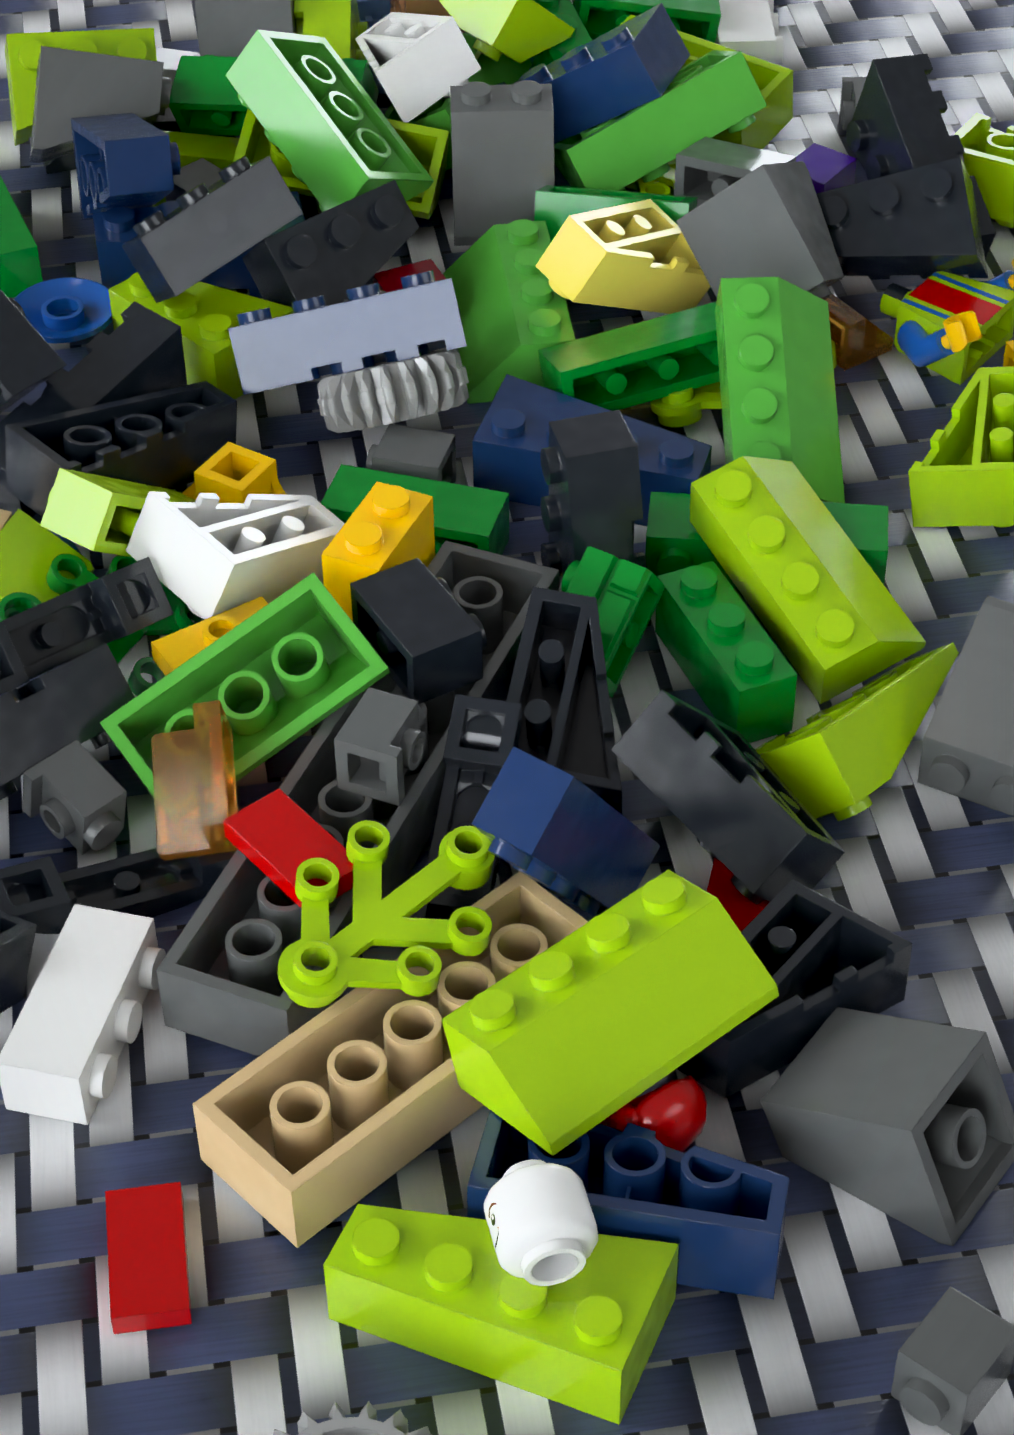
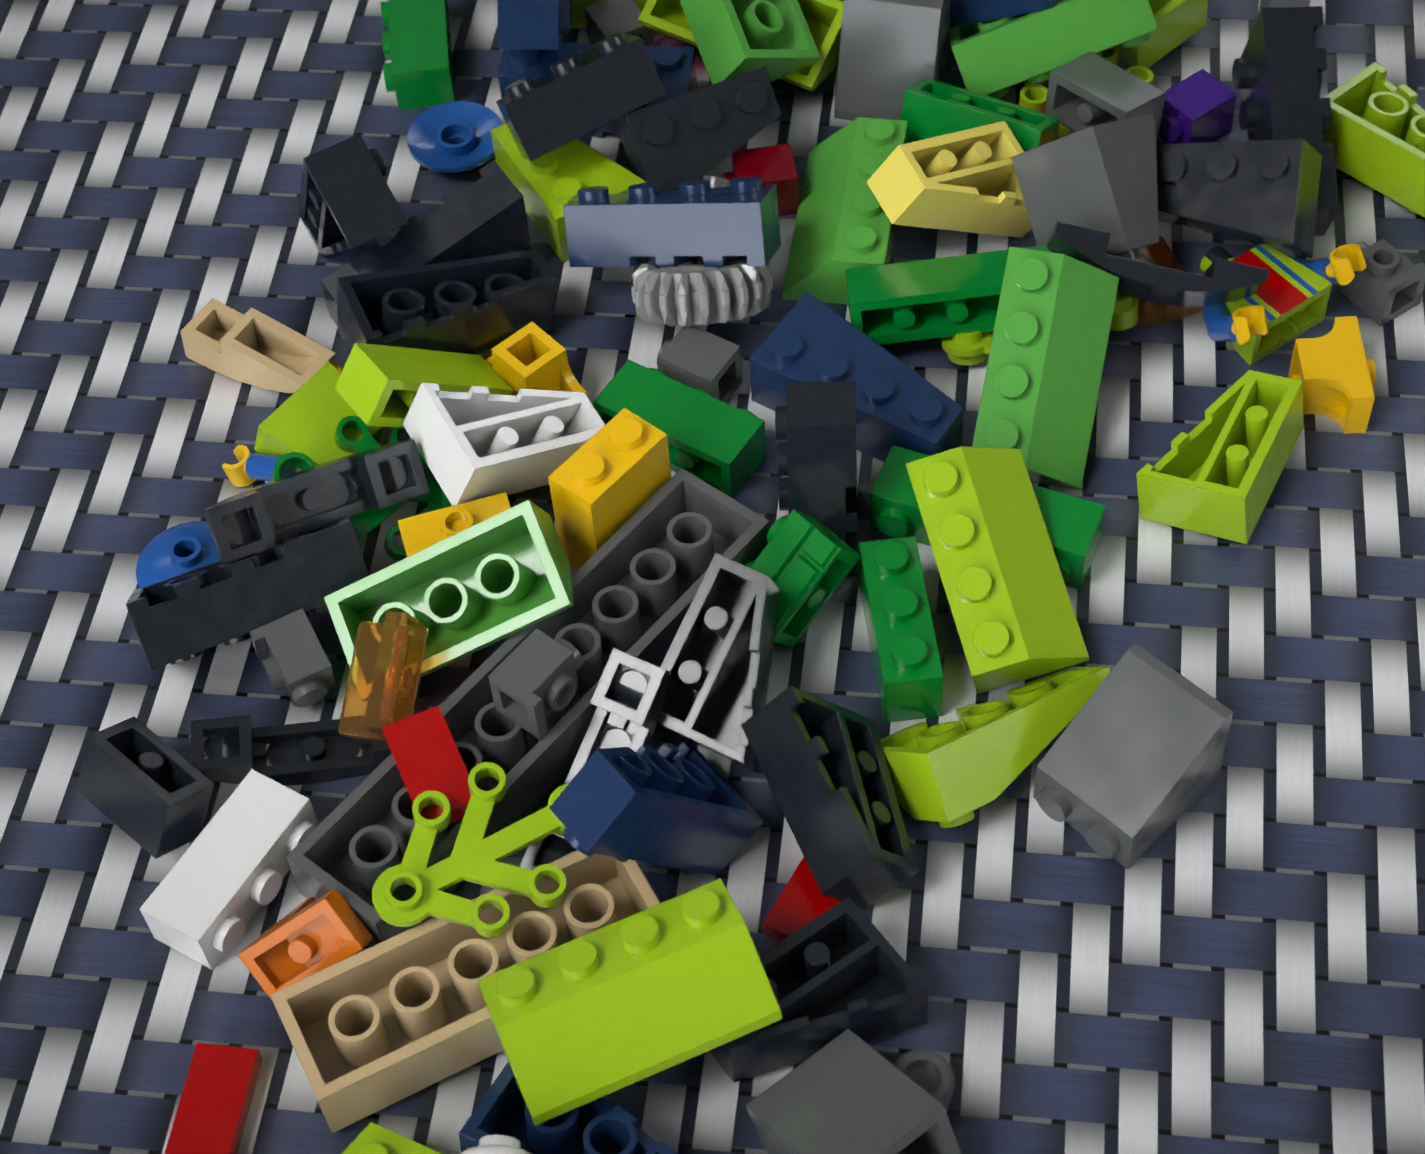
camera: 20 degrees right, 10 degrees up
black brick [350,558,487,704] -> none
red hair [600,1075,707,1152] -> none
none -> orange slope [237,888,373,1000]
none -> black slope [1046,221,1269,306]

